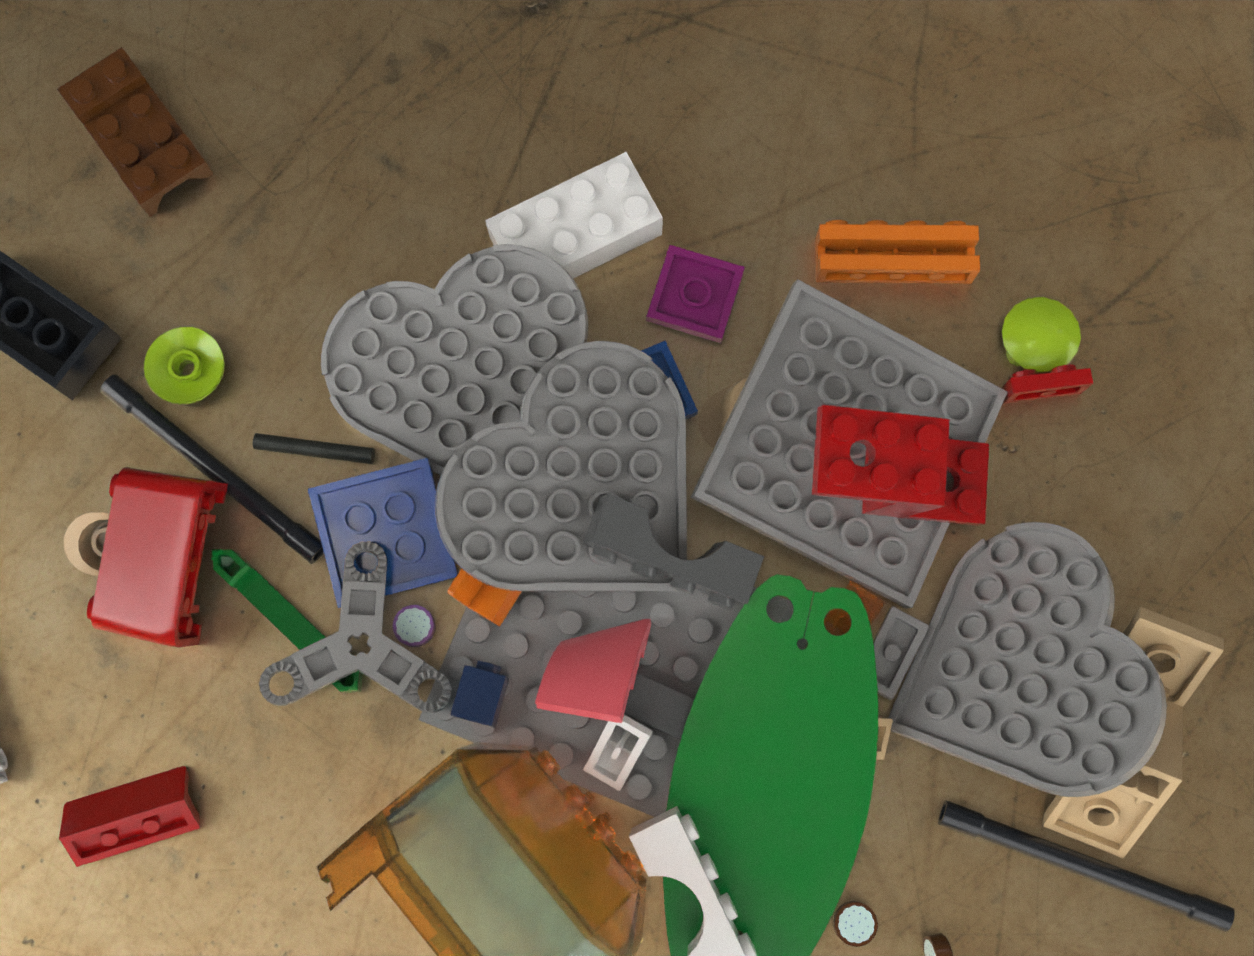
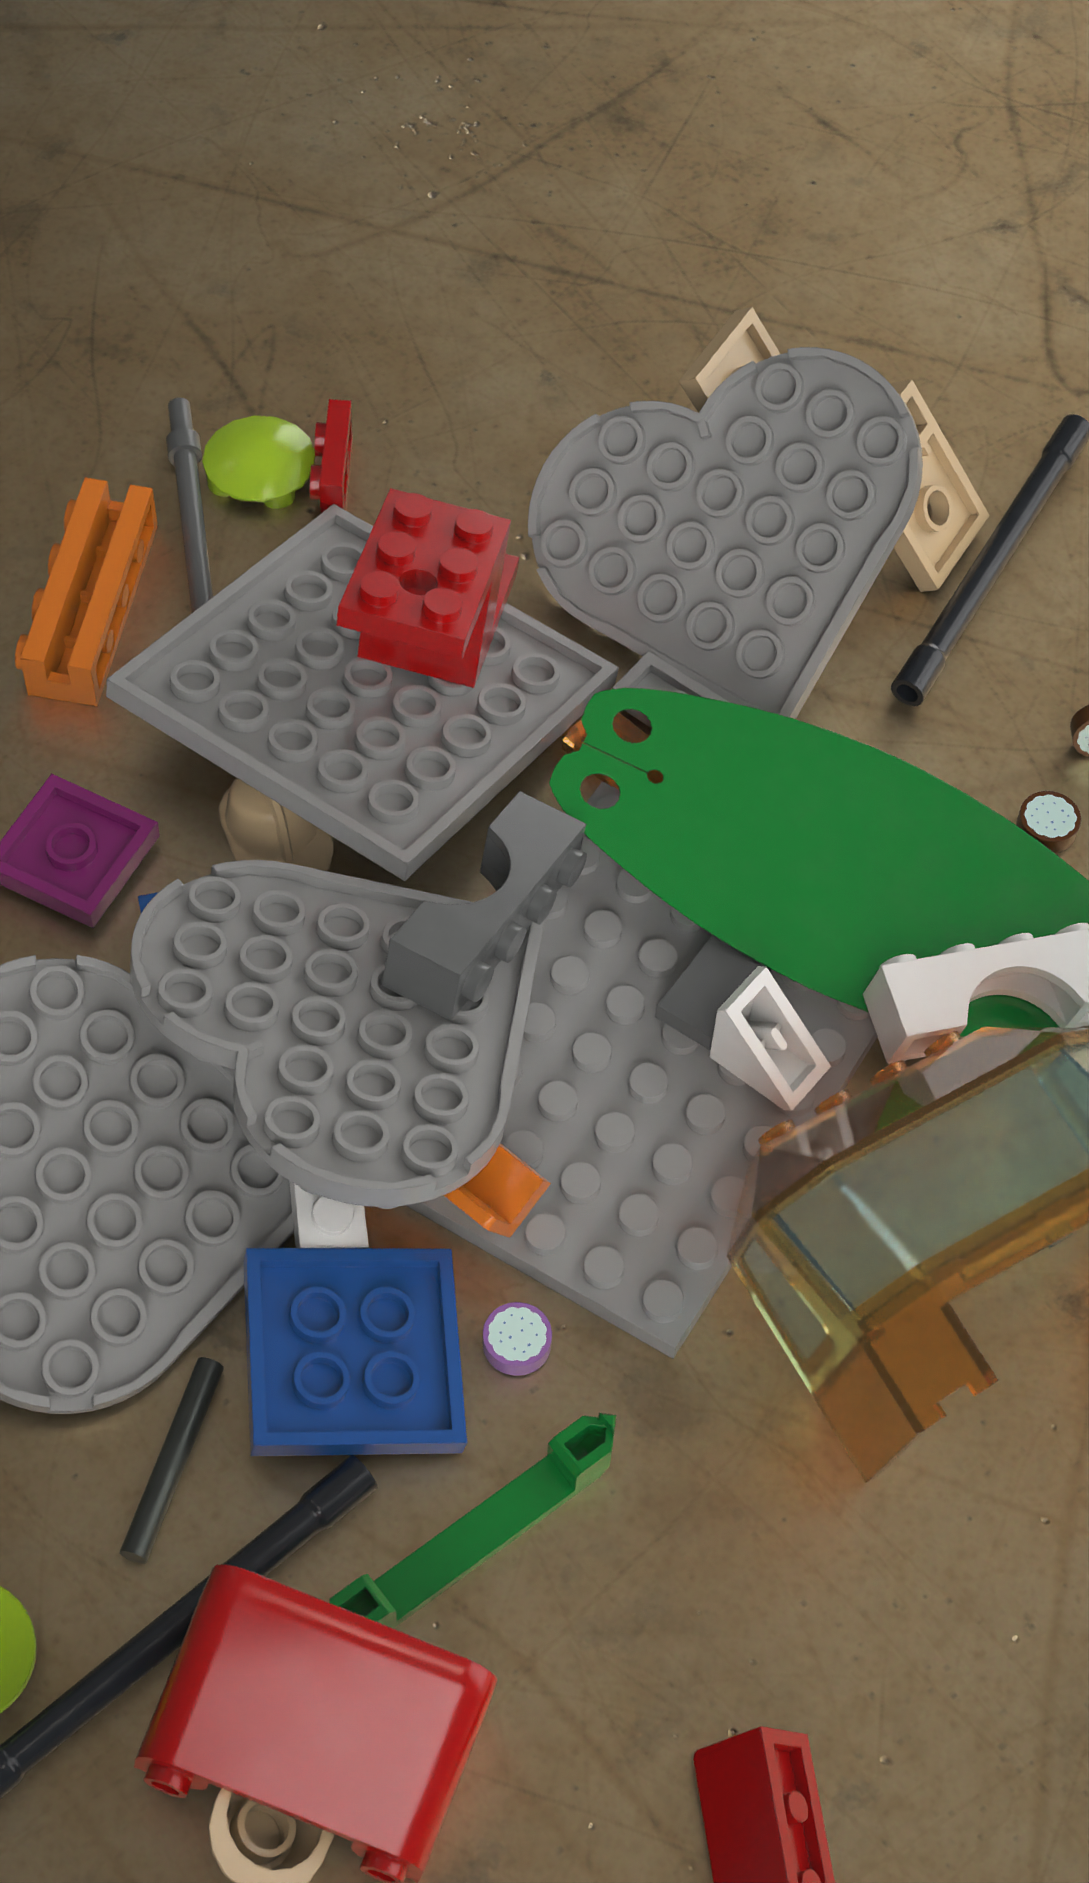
camera: 85 degrees left, 20 degrees down
light grey piece [259,541,451,713] -> none
dark blue brick [450,660,509,728] -> none
coral slope [535,619,652,723] -> none
none -> dark grey bar [166,398,213,613]

